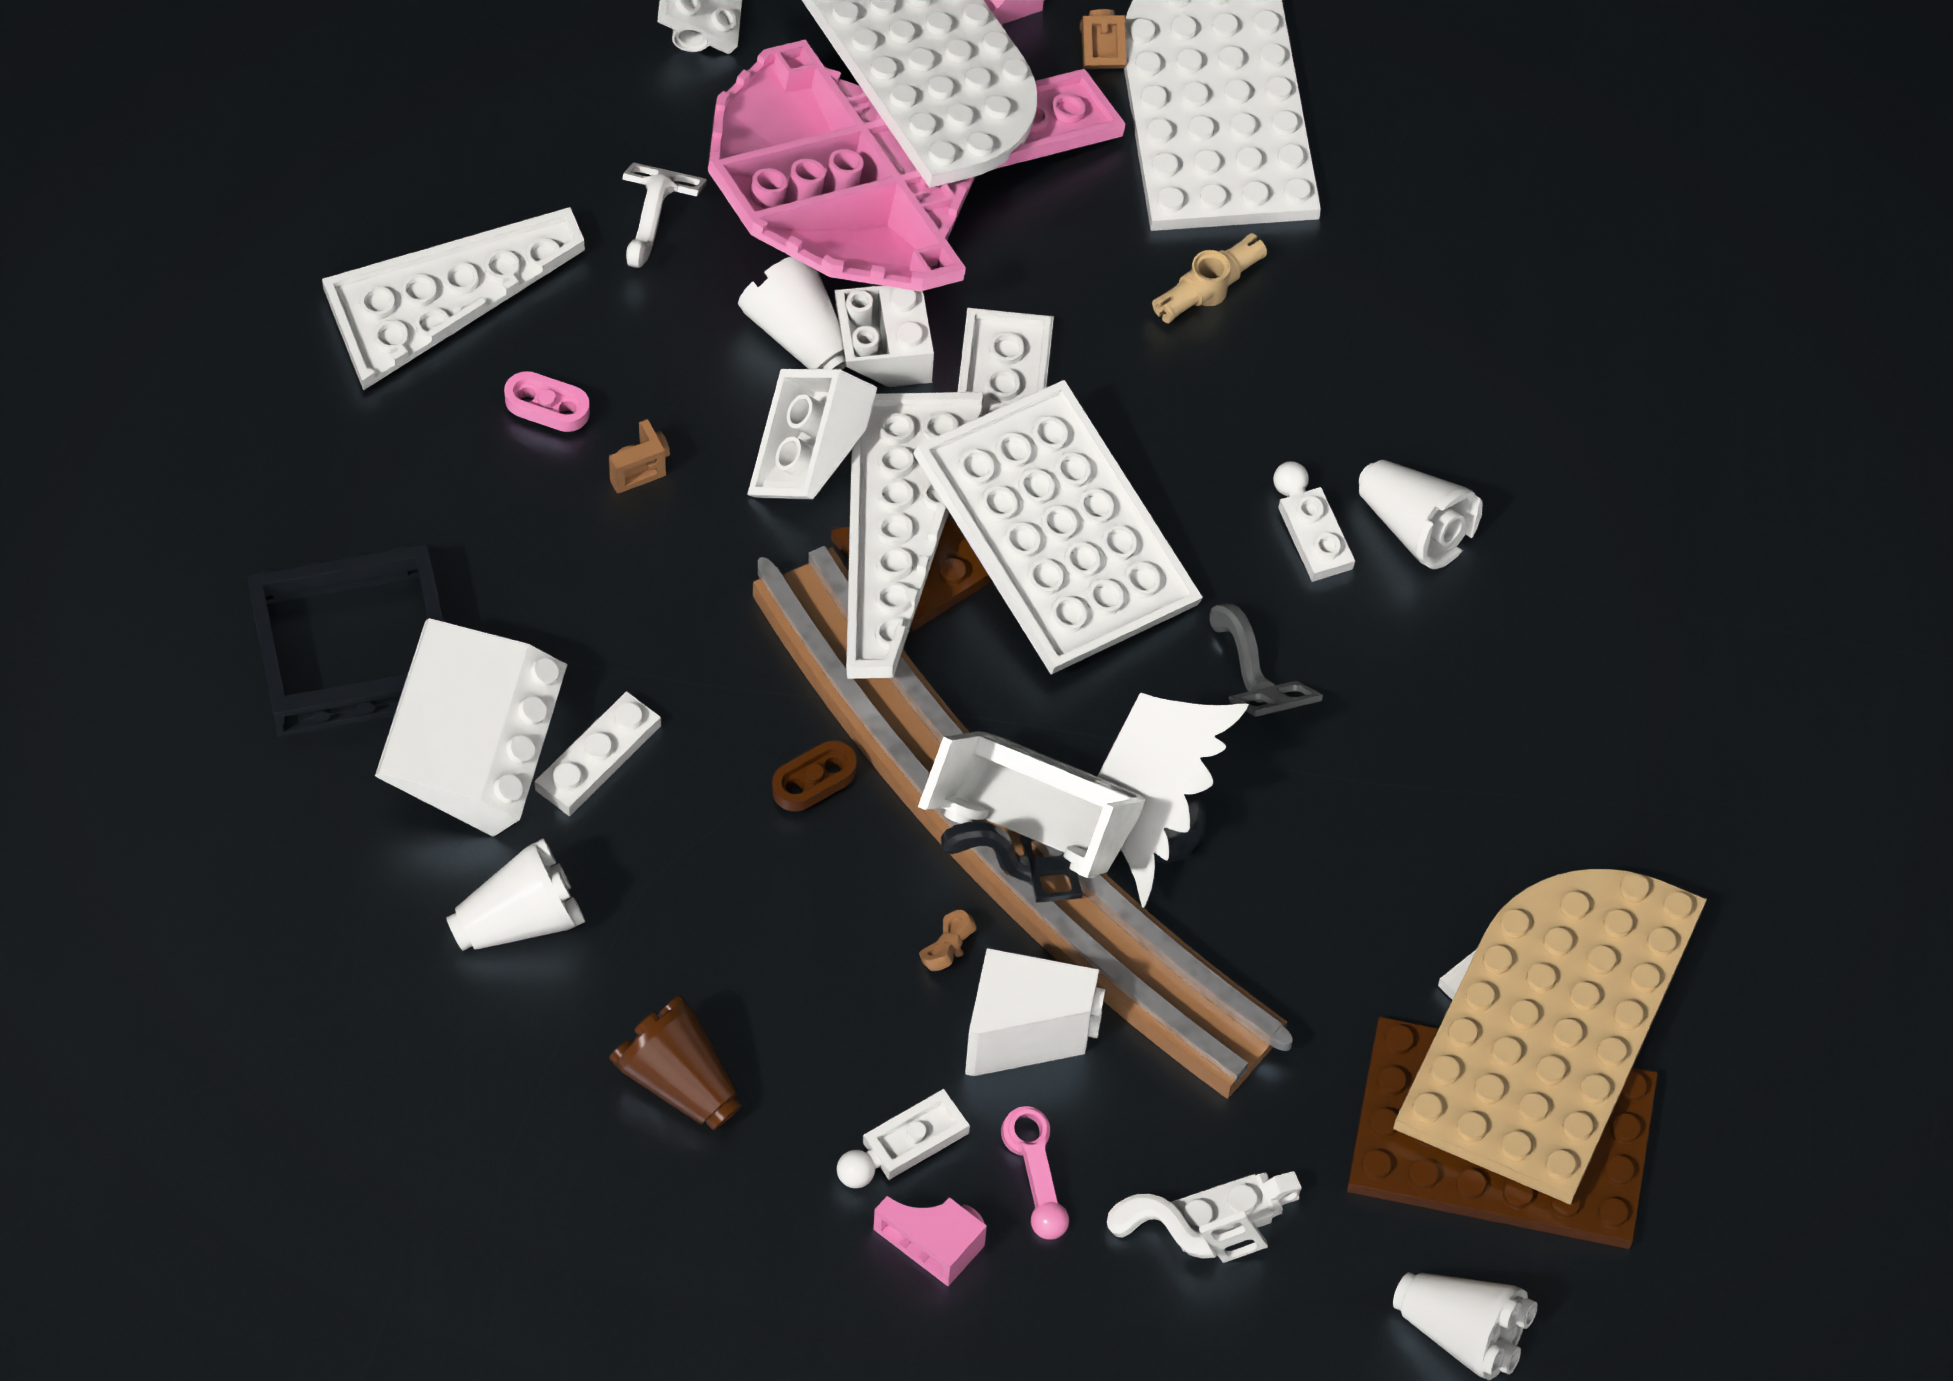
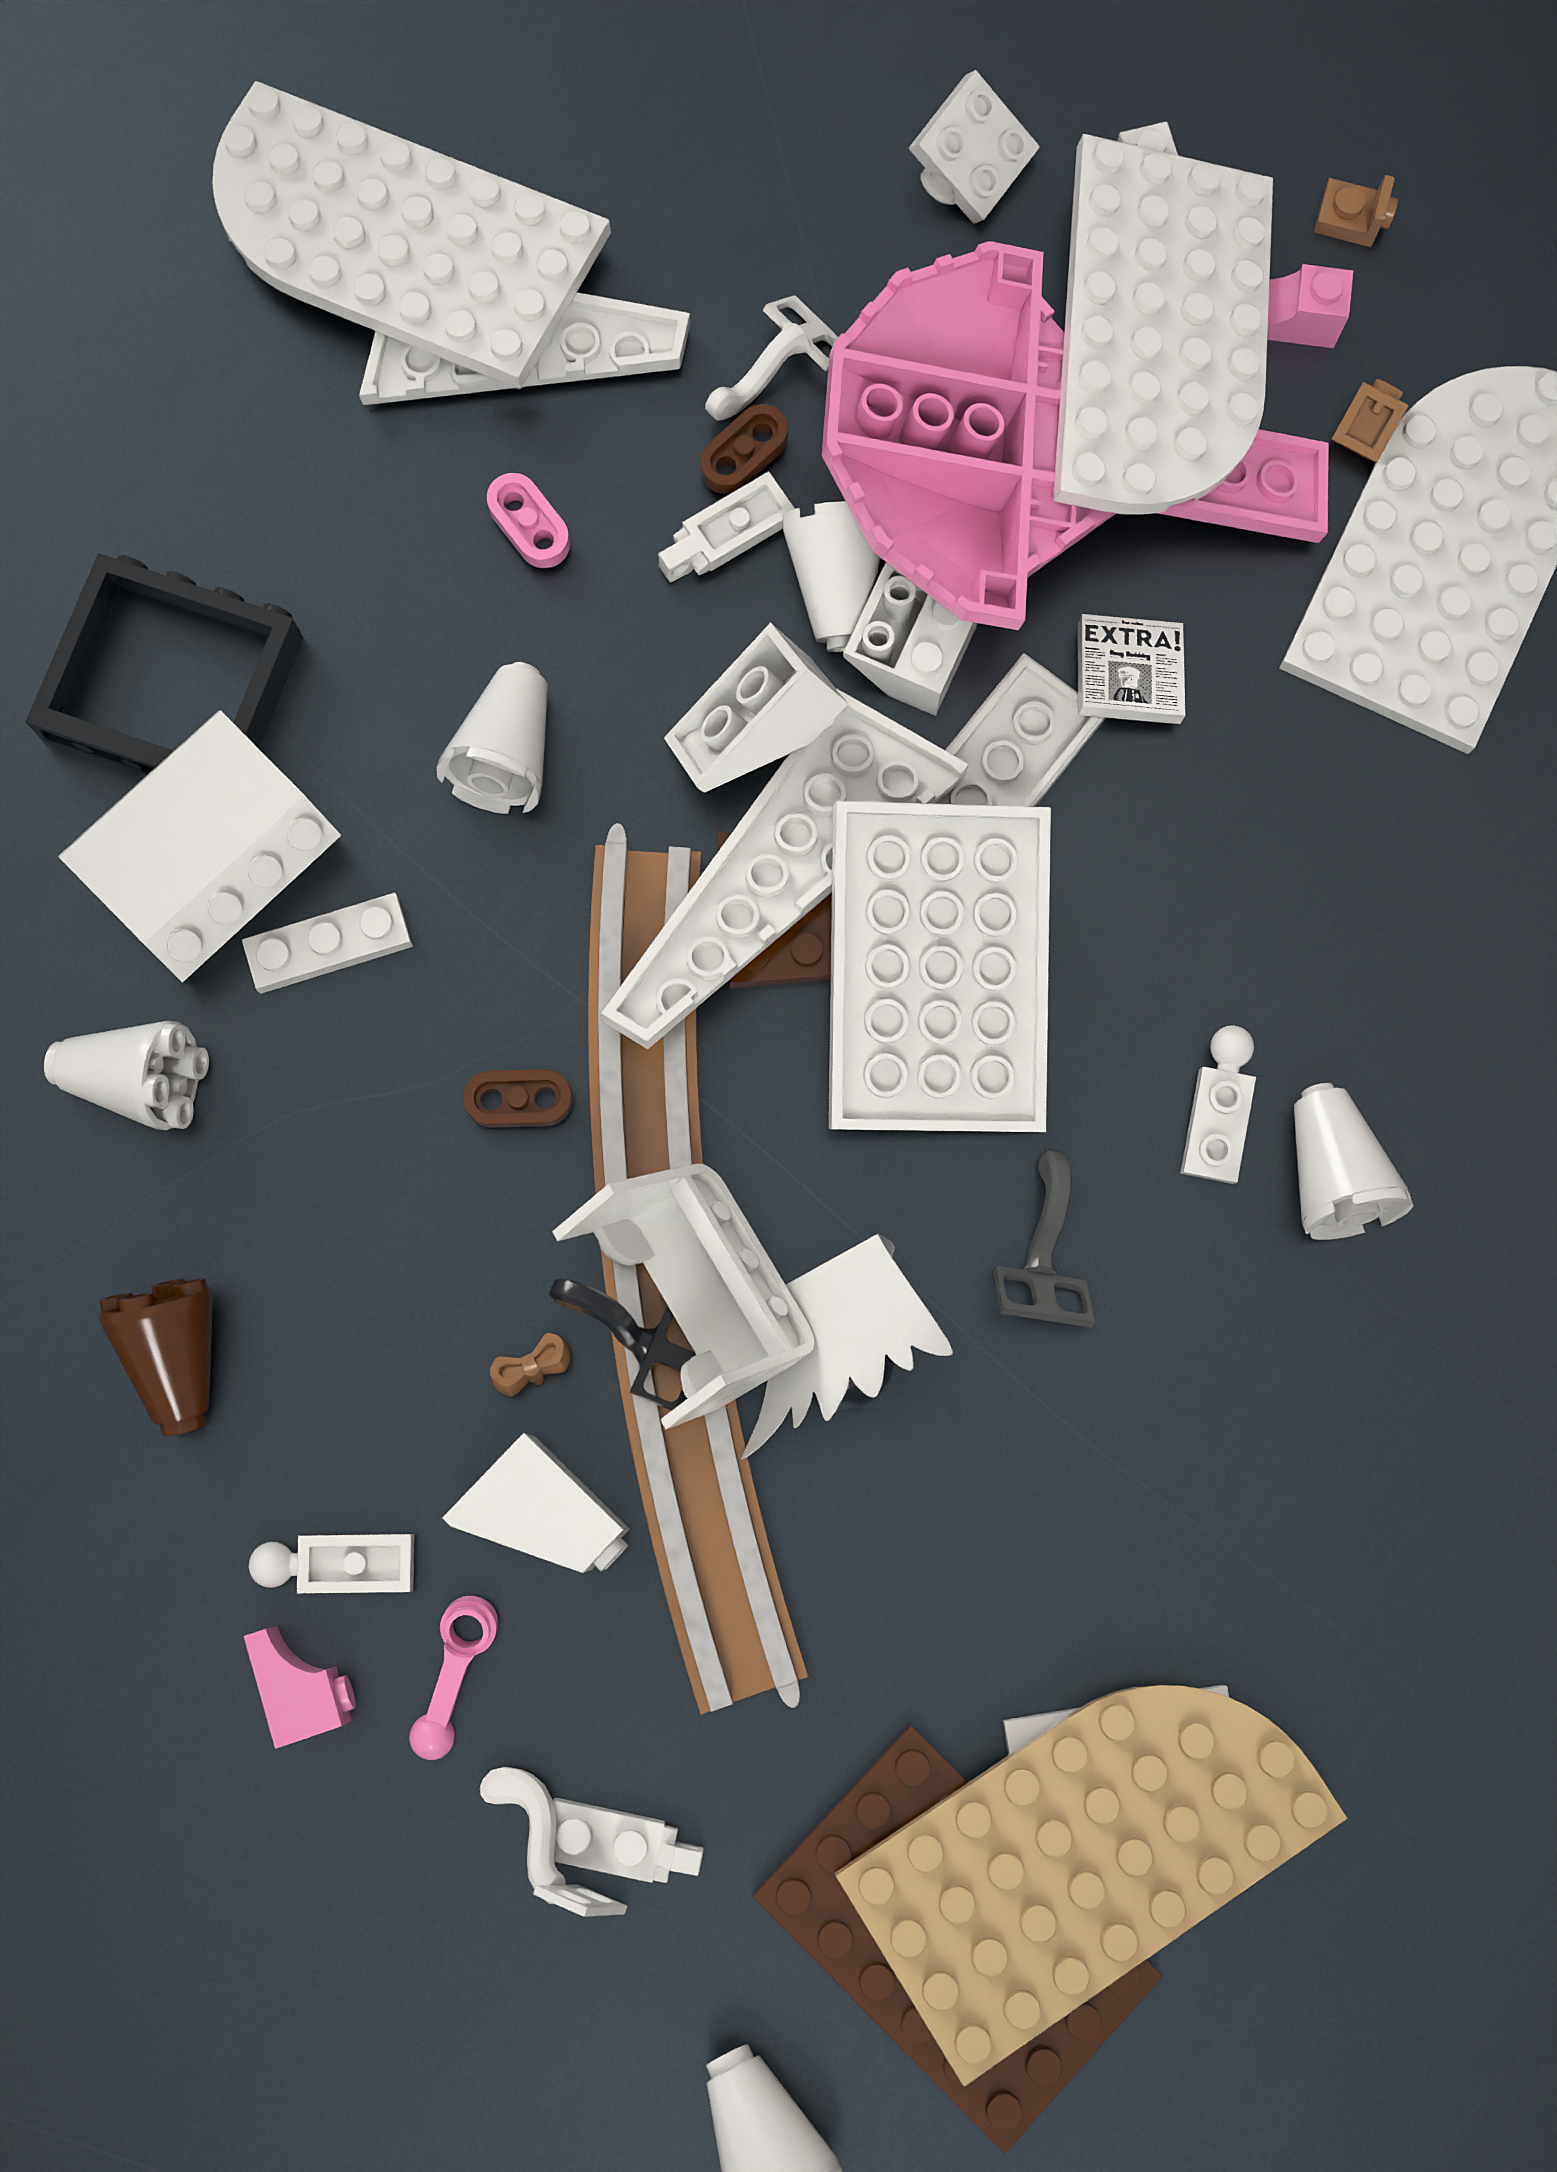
camera: 35 degrees right, 20 degrees up
medium nougat bracket [609,419,670,494] -> none
tan pin [1152,233,1267,323] -> none
none -> white plate [213,81,611,389]
none -> white cone [437,662,548,814]
none -> white hinge [658,472,795,583]
none -> reddish brown plate [700,404,788,494]
none -> white tile [1078,614,1185,724]

